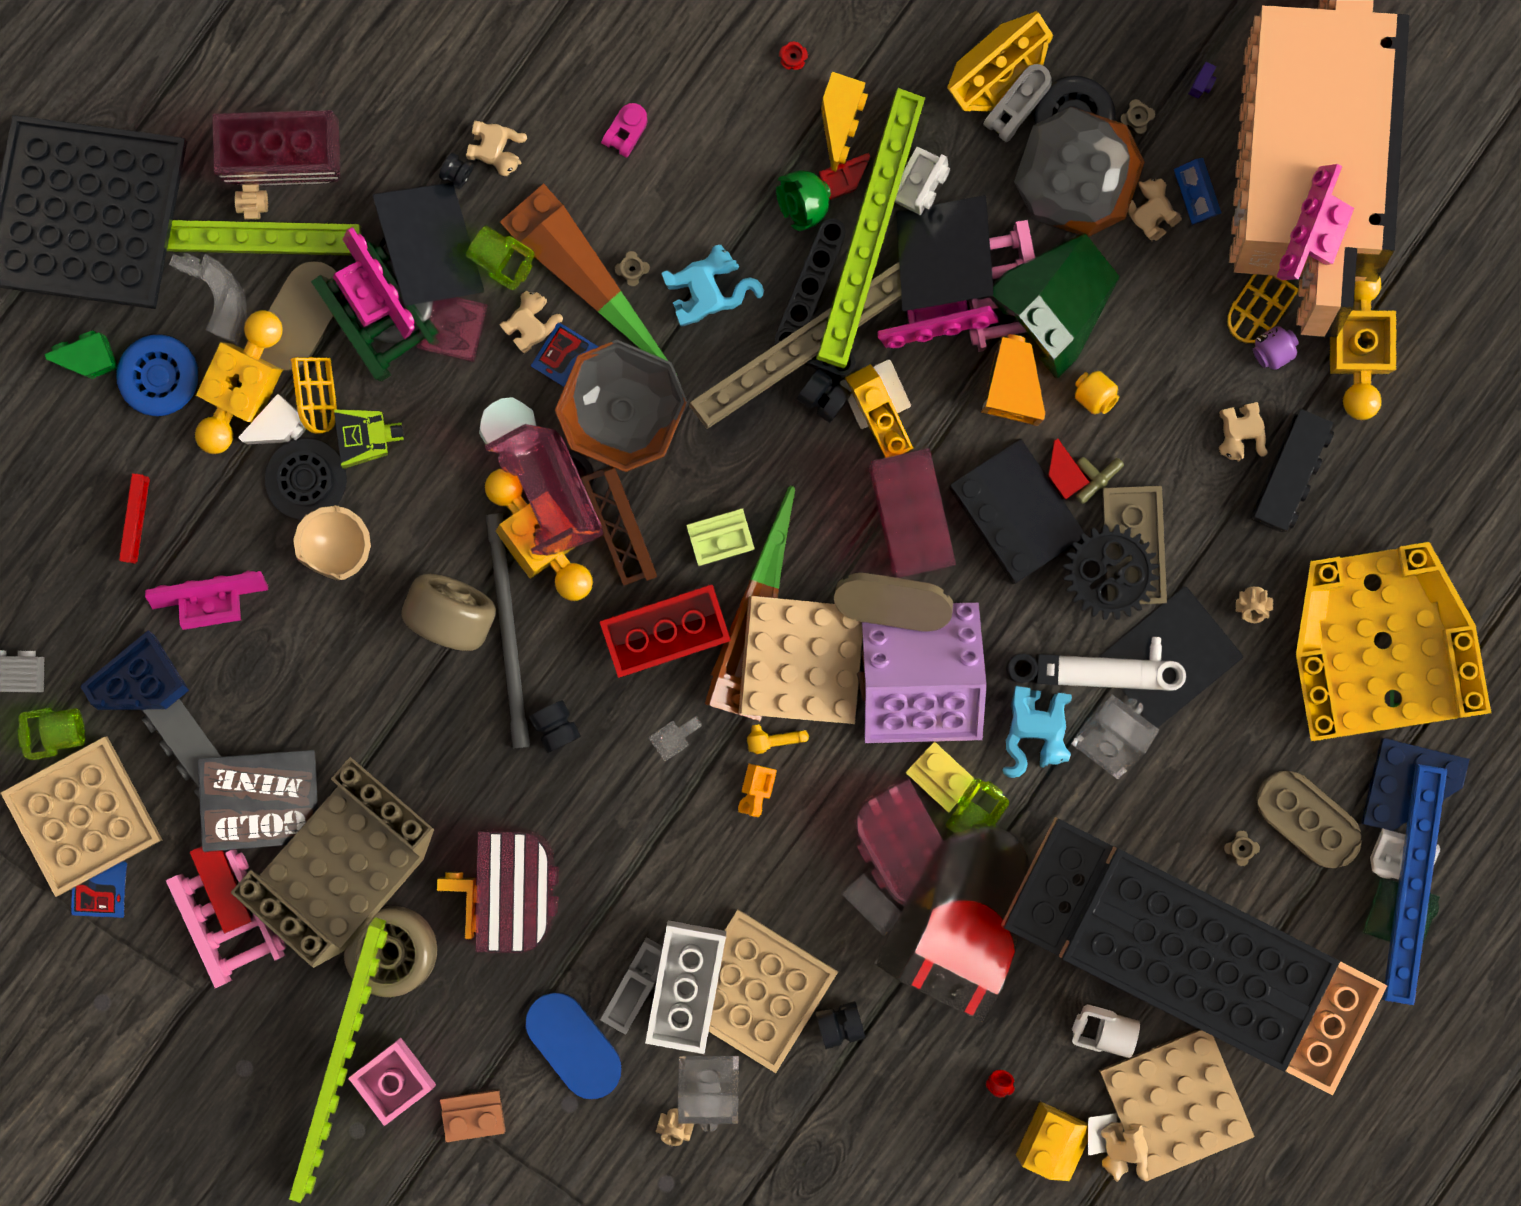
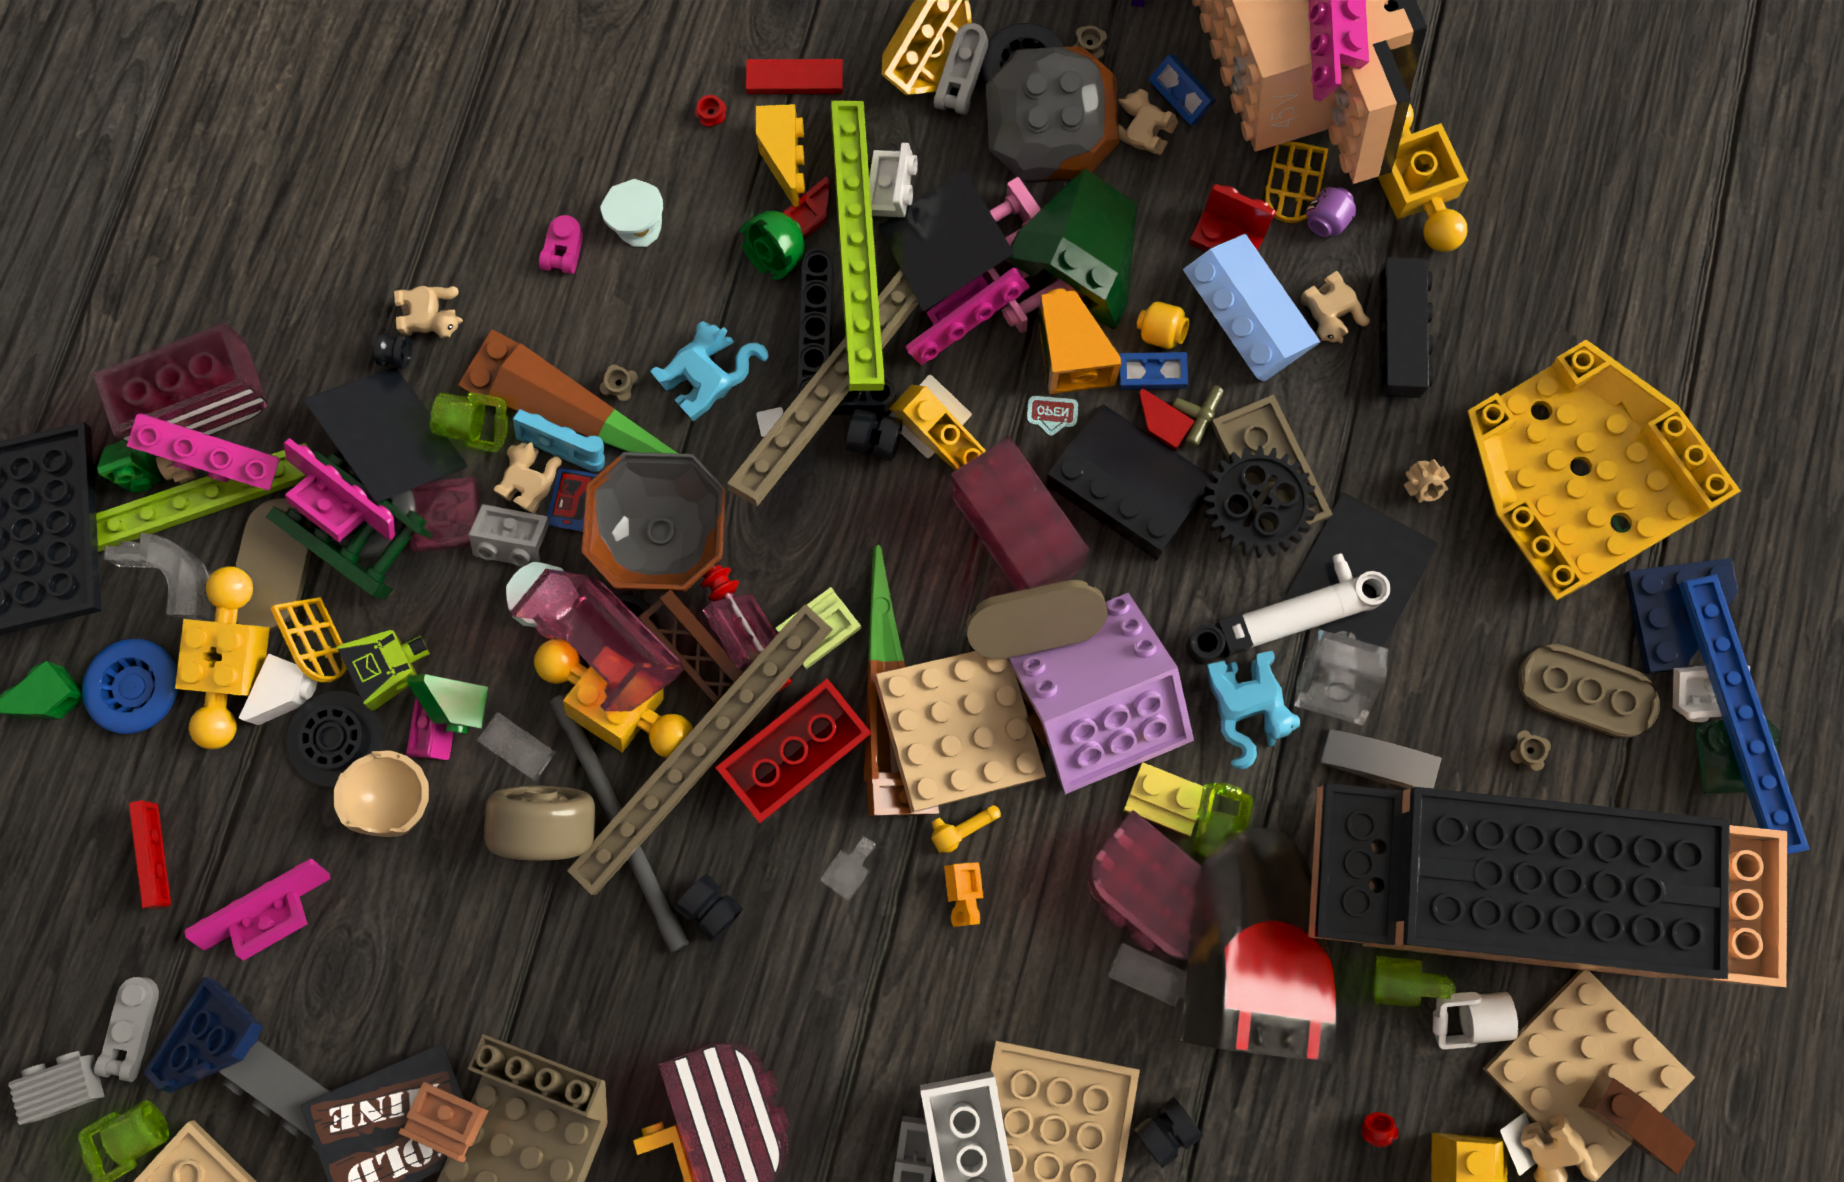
camera: 15 degrees left, 10 degrees down
none -> light grey plate [94,977,159,1082]
none -> green slope [97,440,163,493]
none -> dark pink bracket [127,413,280,491]
none -> nougat plate [399,1082,489,1163]
none -> dark pink slope [406,696,453,760]
none -> slope [407,674,488,734]
none -> light grey bracket [469,504,549,567]
none -> clear plate [477,712,556,781]
none -> medium azure plate [513,409,605,472]
none -> dark tan plate [567,604,833,895]
none -> light aqua hat [600,179,663,247]
none -> clear pink plate [700,565,793,692]
none -> red tile [746,59,843,94]
none -> white sticker [756,407,783,437]
none -> clear light blue sticker [1027,396,1078,436]
none -> blue piece [1119,352,1188,390]
none -> light blue slope [1183,234,1320,382]
none -> red bracket [1189,184,1276,252]
none -> light grey slope [1319,729,1442,789]
none -> clear neon green piece [1374,956,1456,1008]
none -> reddish brown slope [1579,1075,1696,1175]

